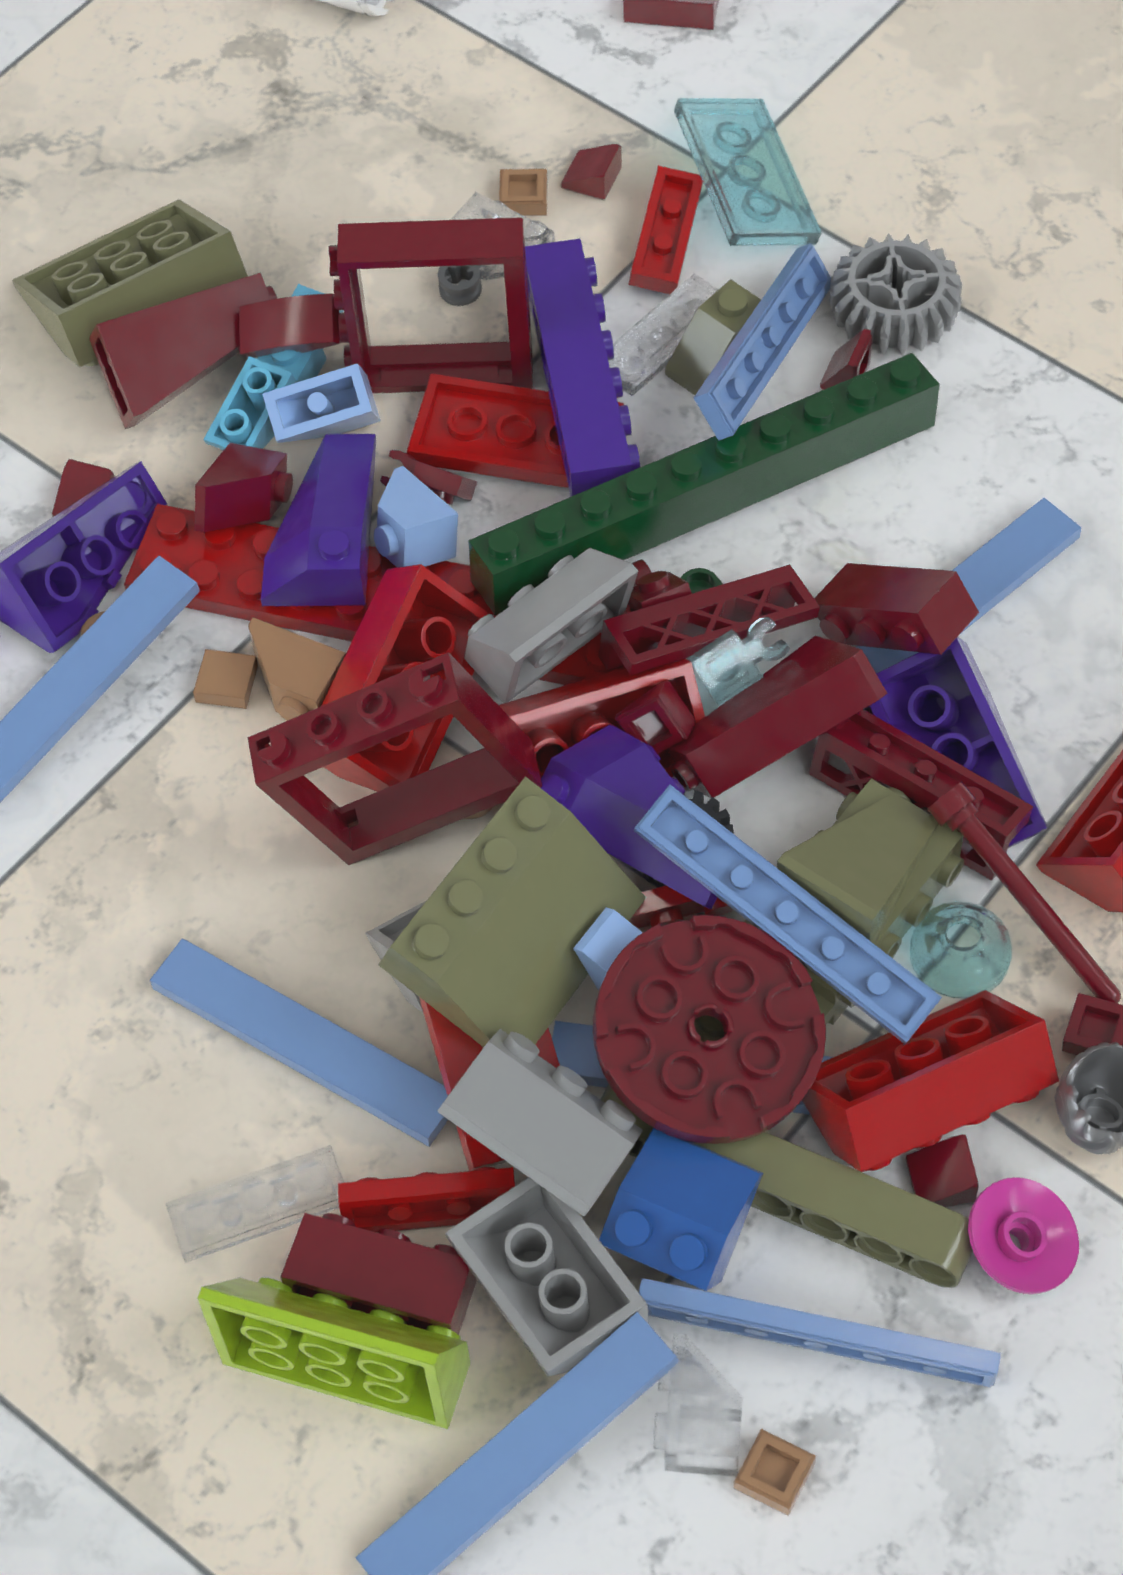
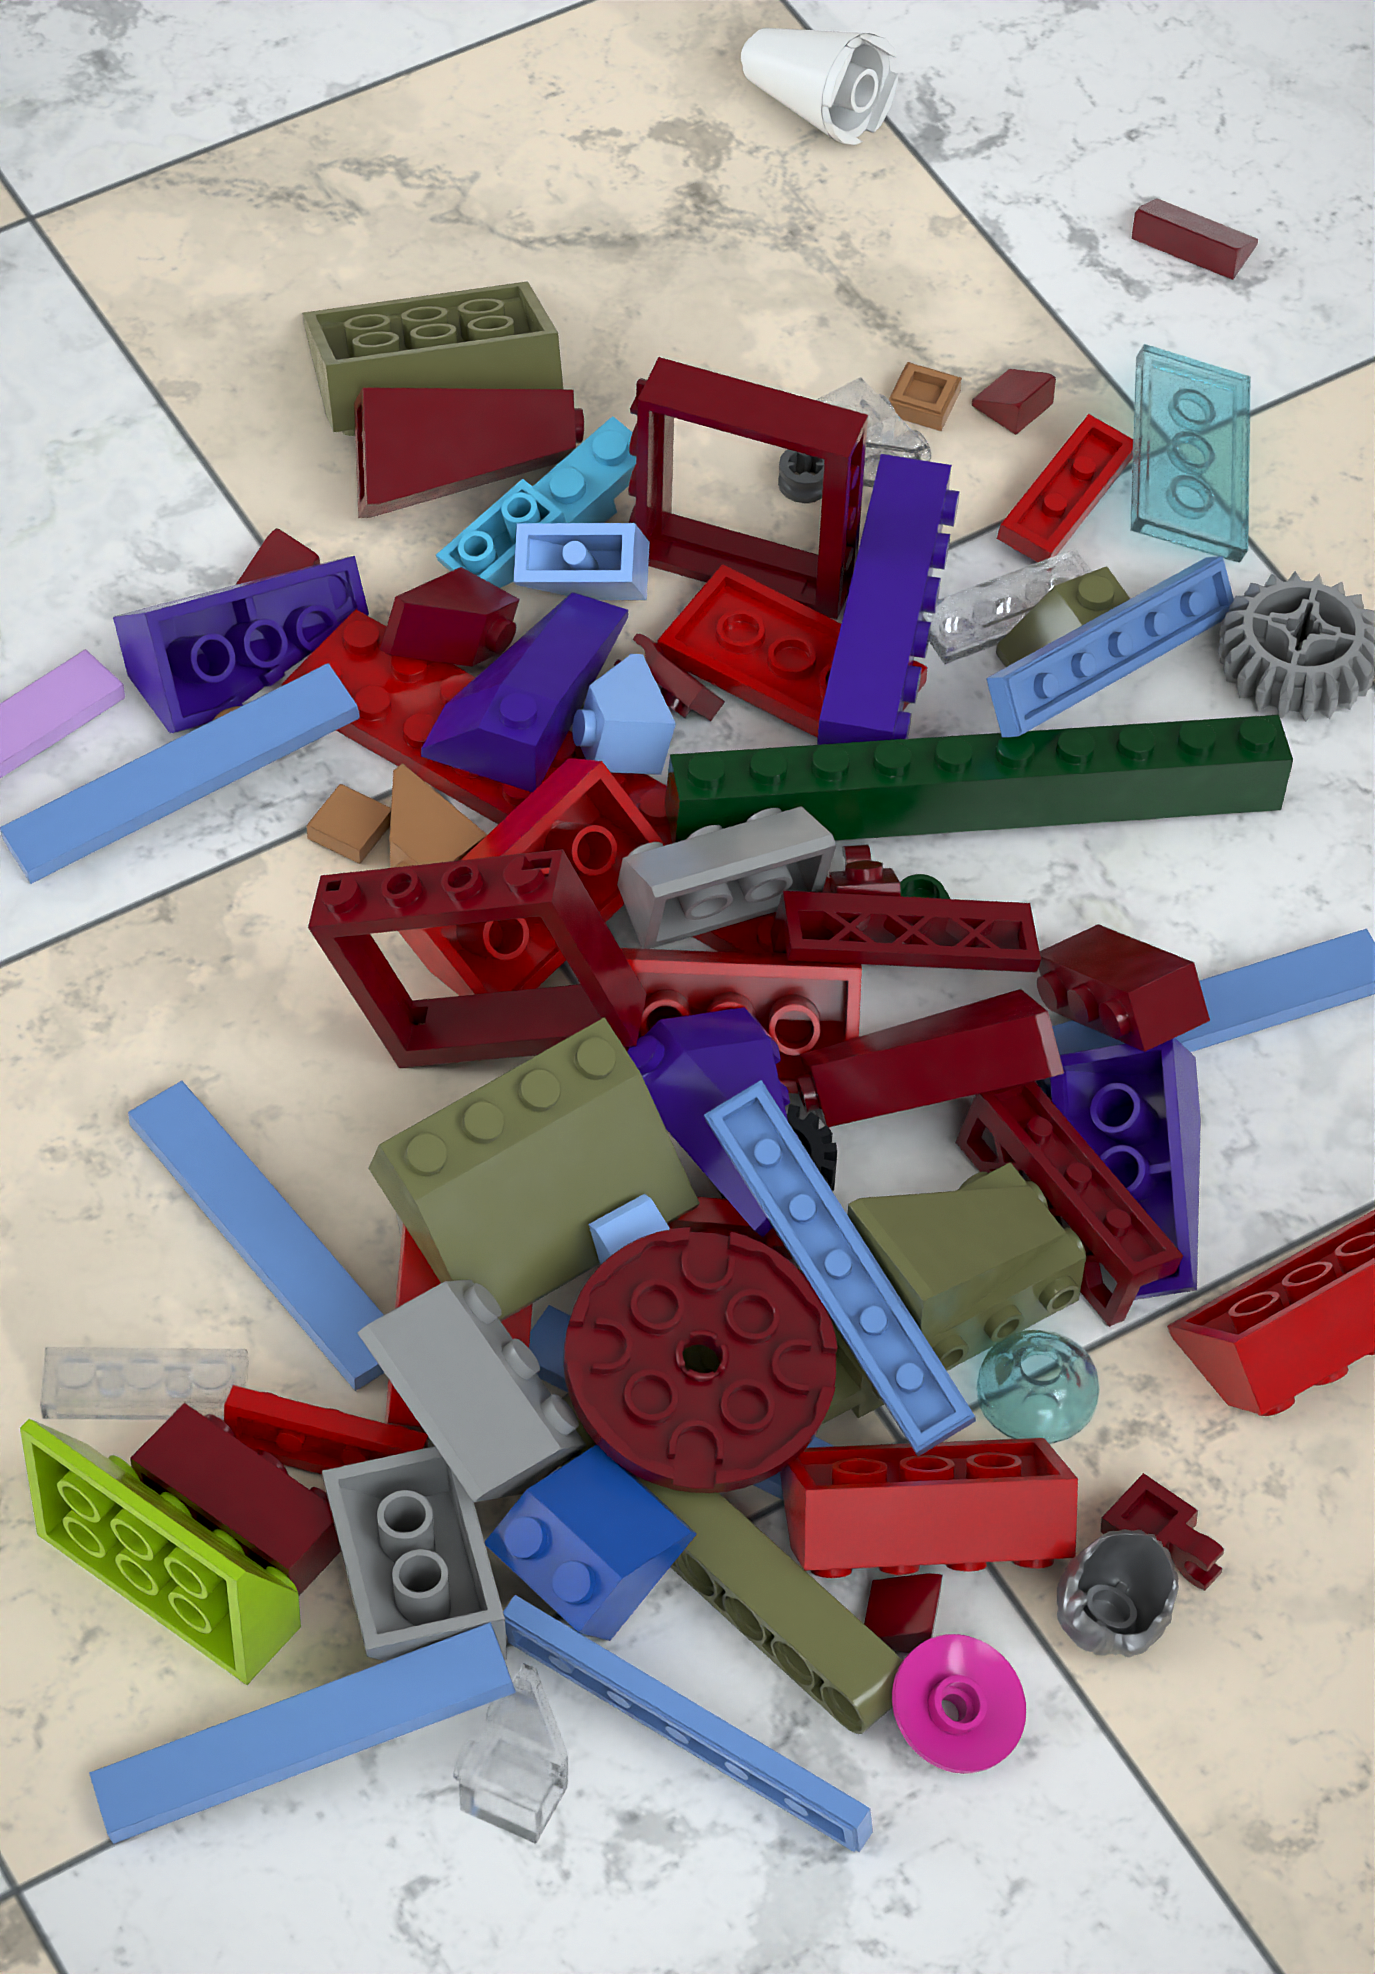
camera: 15 degrees right, 5 degrees down
dark red slope [239,293,340,358] -> none
dark red slope [615,680,695,754] -> none
clear light blue plate [687,617,790,706] -> none
medium nougat tile [734,1429,816,1516] -> none
dark red slope [820,329,872,390] -> none
dark red piece [927,781,1121,1003] -> none

